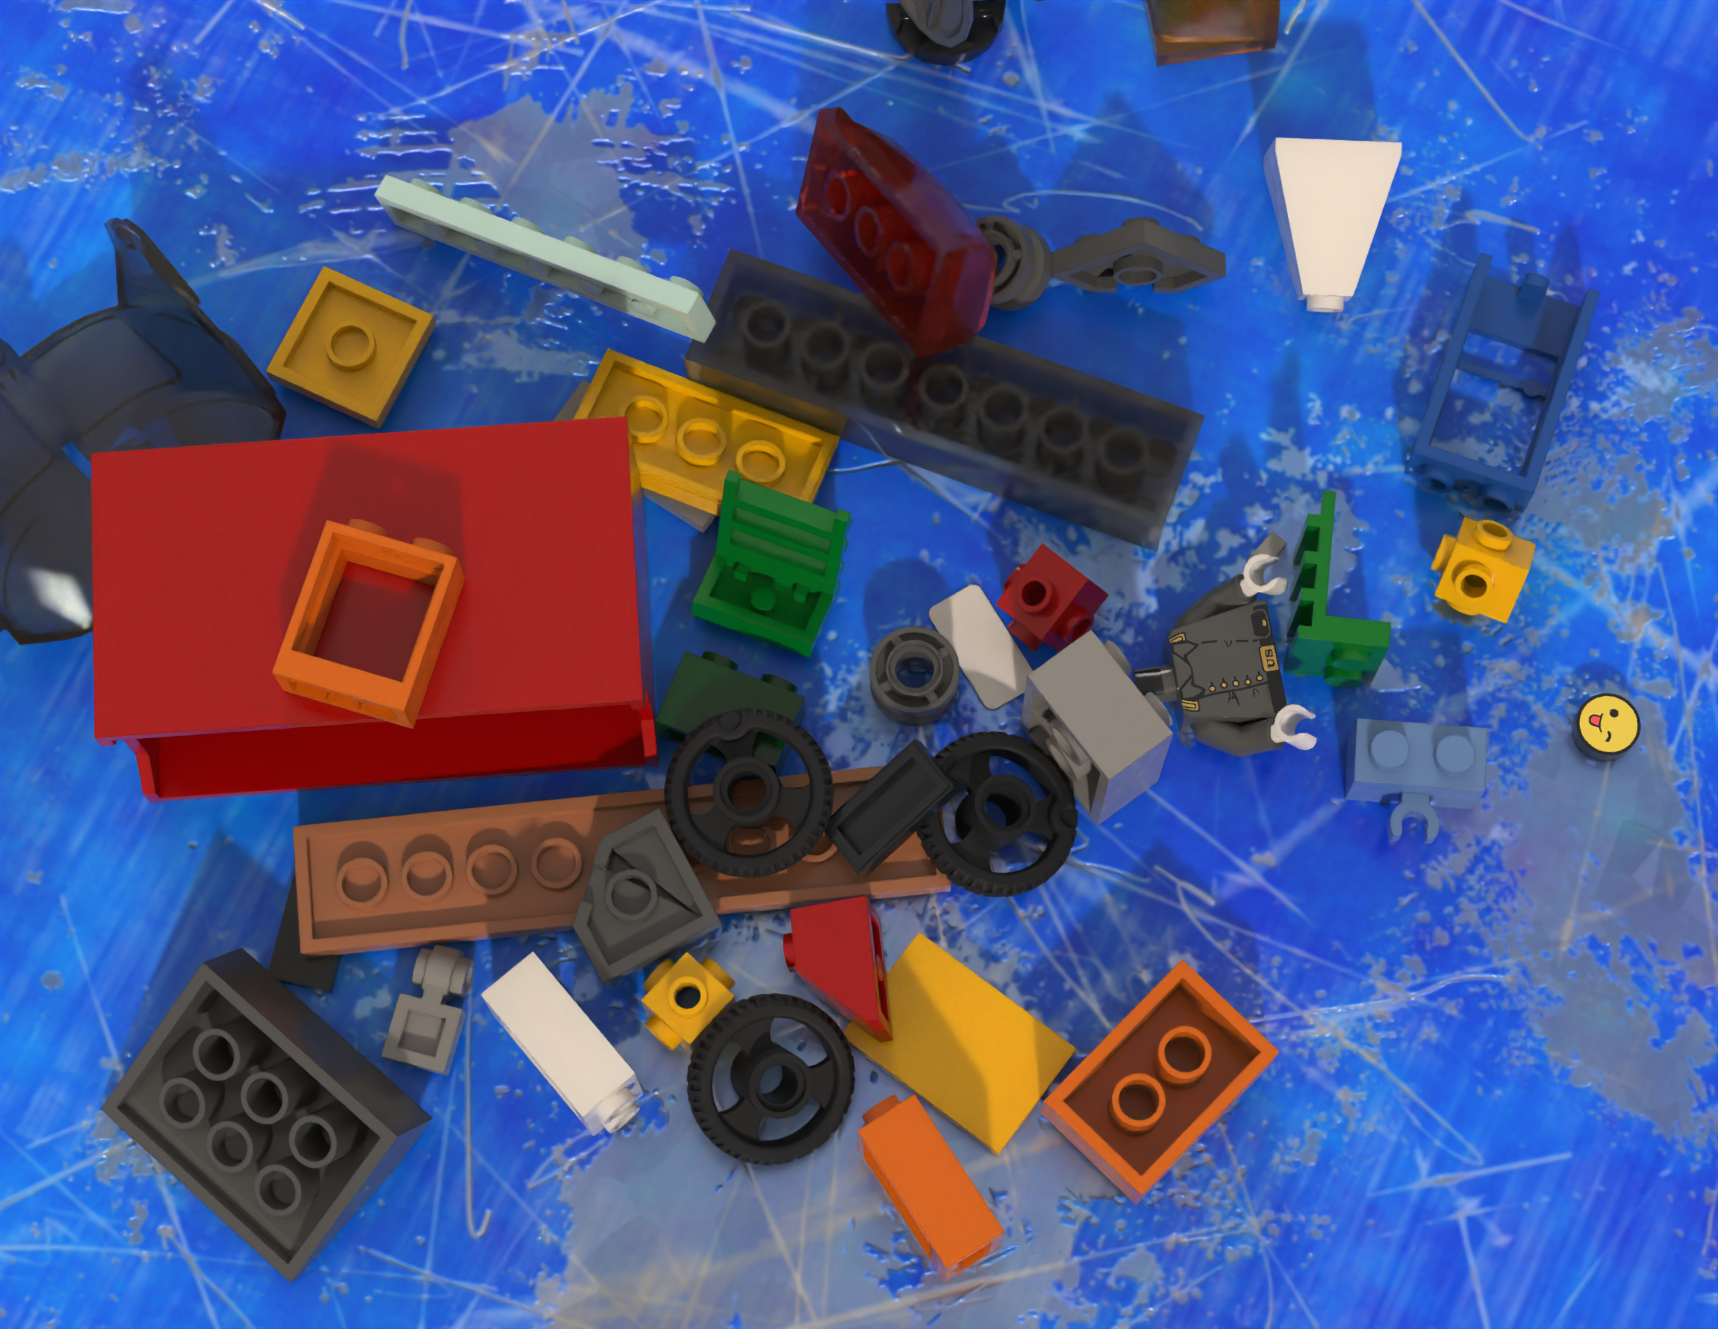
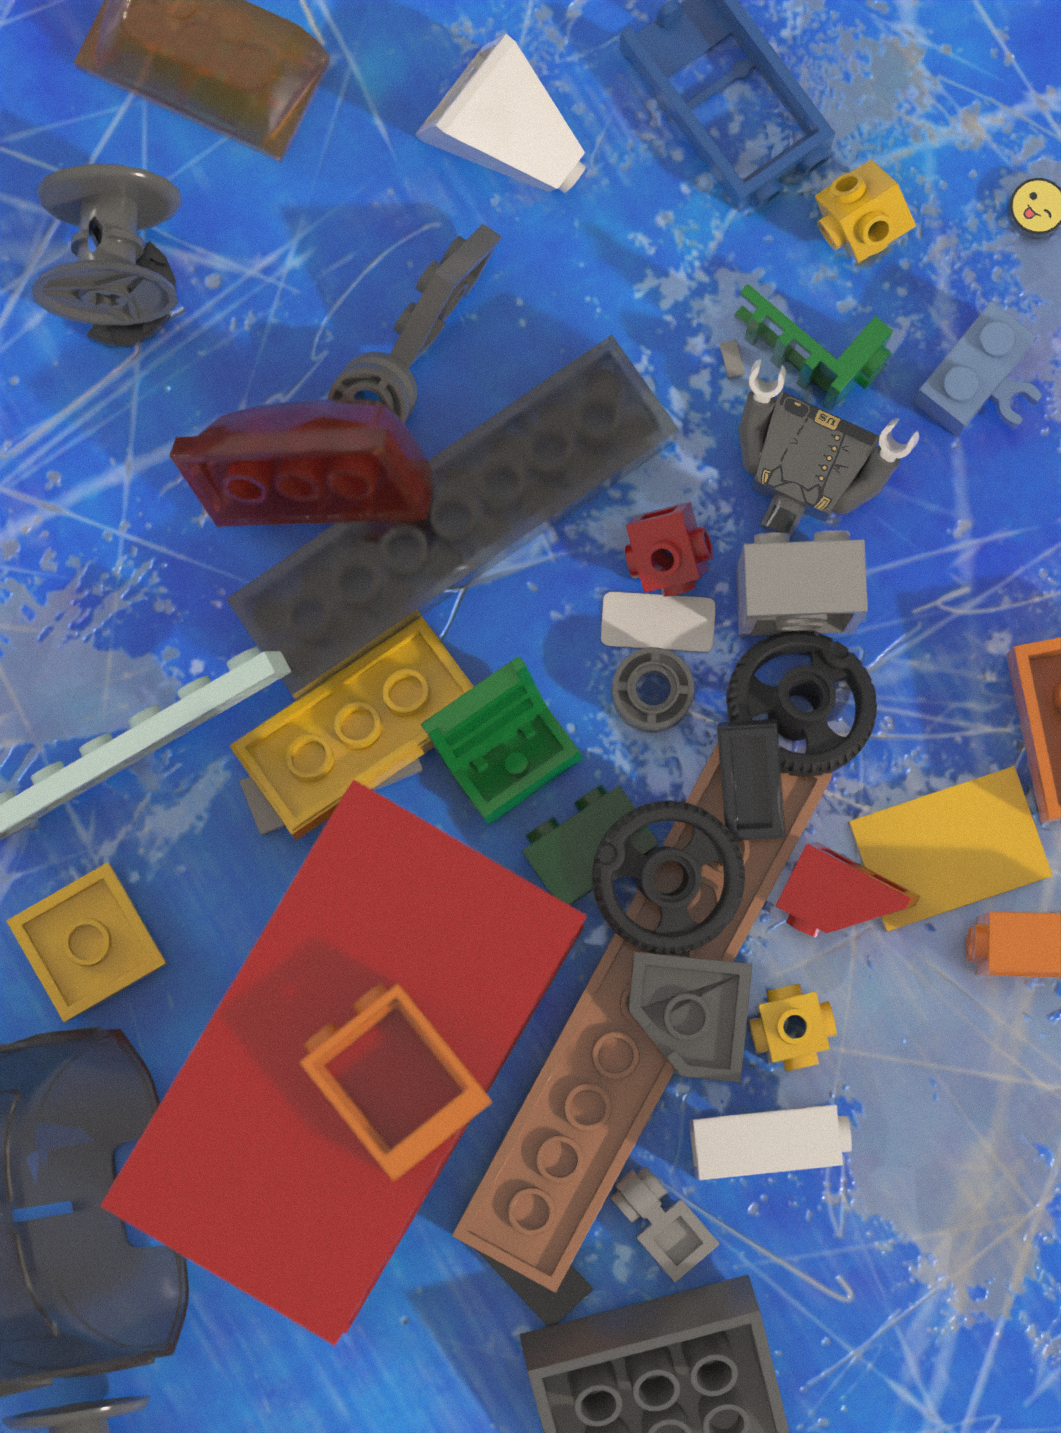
camera: 55 degrees left, 10 degrees up
black wheel [687,993,855,1165] -> none

